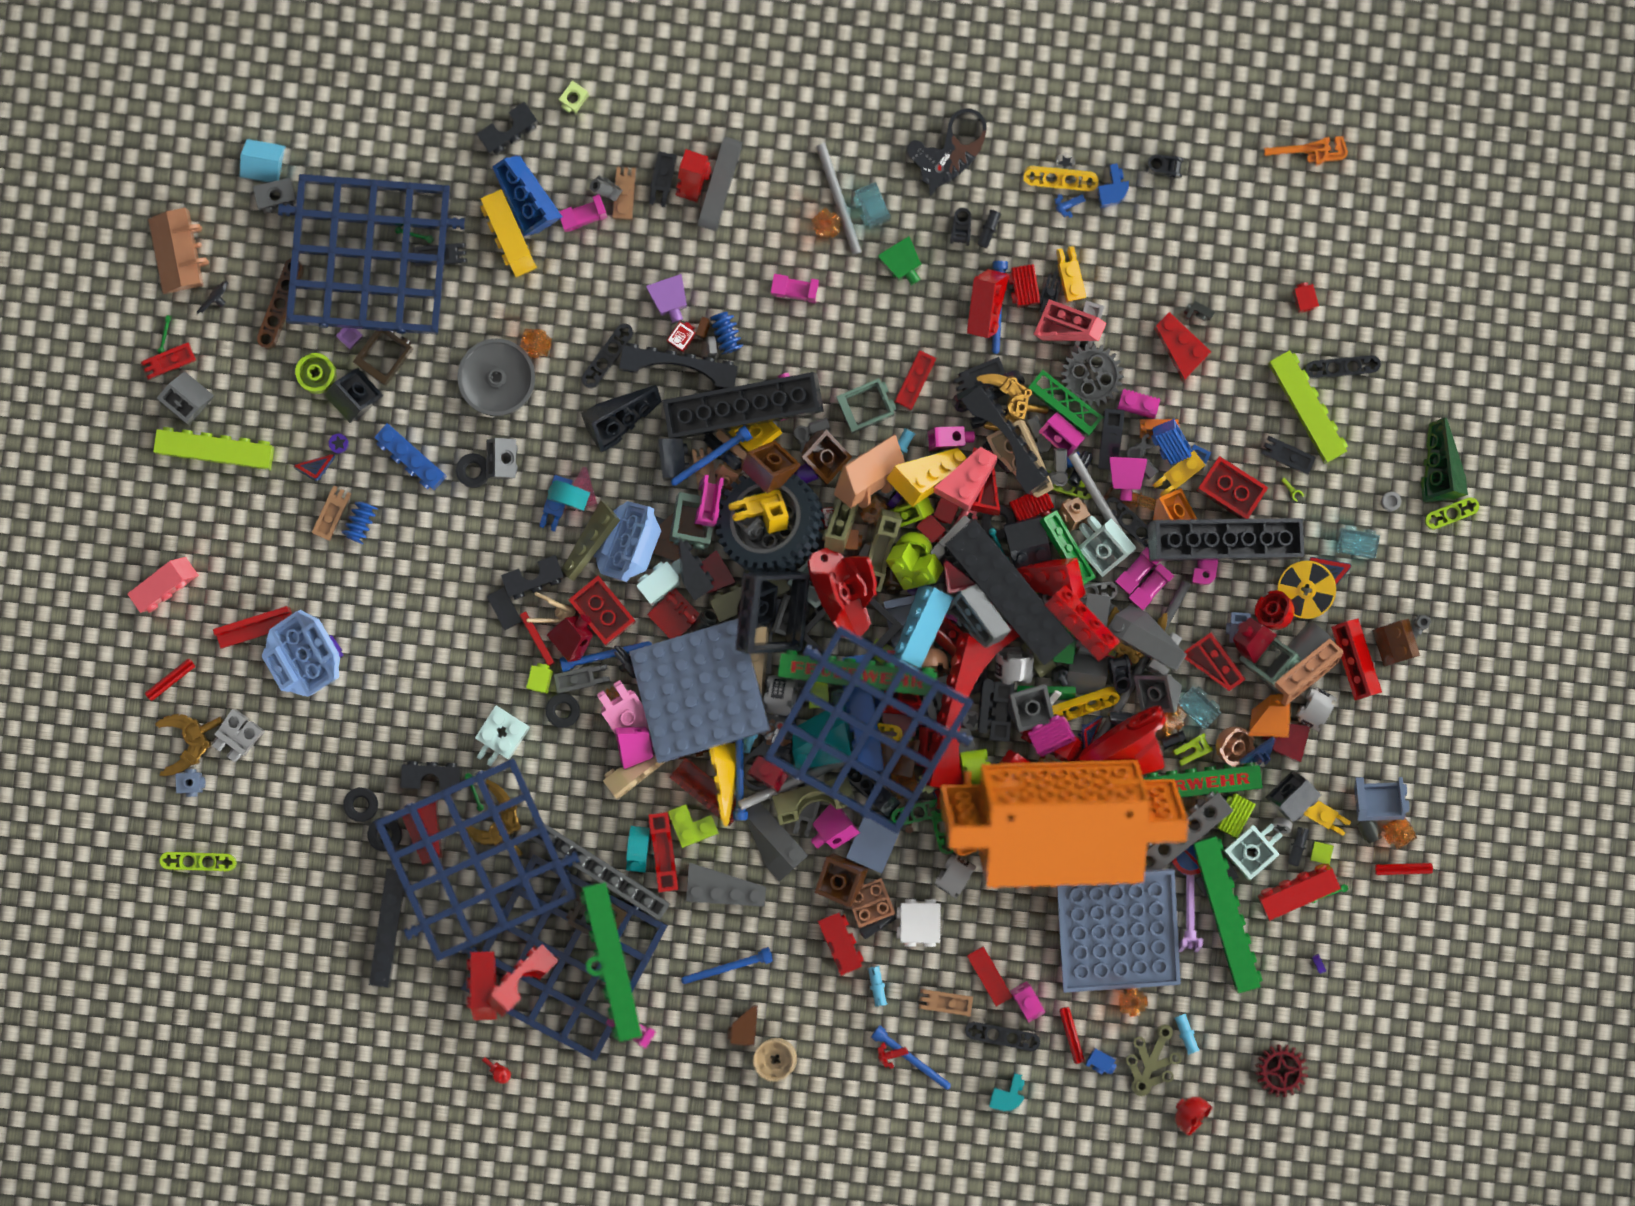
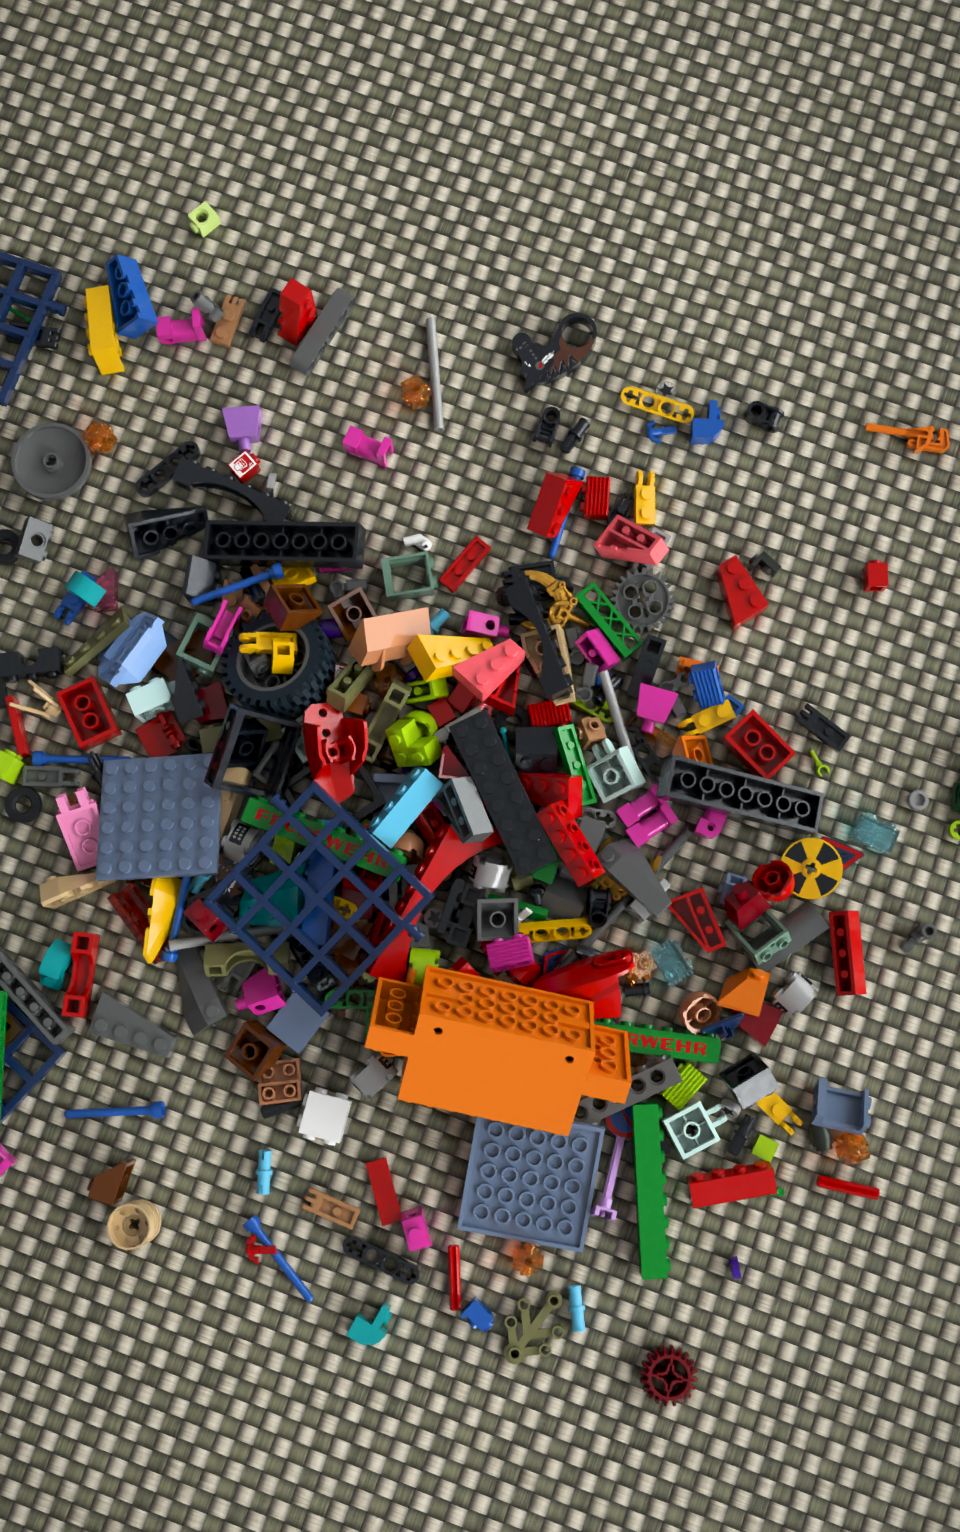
camera: 15 degrees right, 5 degrees down
black arch [477,101,539,156] -> none
dark red torso [547,614,593,662] -> none
dark pink torso [614,726,653,769] -> none
lime brick [668,804,719,848] -> none
reddish brown tile [695,316,712,340] -> none
blue piece [710,312,743,355] -> none
red wedge [818,912,864,976] -> none
clear light blue brick [852,182,891,228] -> none
green torso [878,236,921,286] -> none
dark pink brick [1117,388,1160,419] -> none
dark grey slope [1134,674,1182,713] -> none
lime piece [1173,733,1214,766] -> none
red cylinder [1175,1096,1213,1135] -> none
lime brick [1268,350,1348,464] -> none
nougat fence [1274,639,1344,706] -> none
black beam [1305,355,1381,379] -> none
reddish brown slope [1372,619,1420,667] -> none
none -> white arm [403,534,432,551]

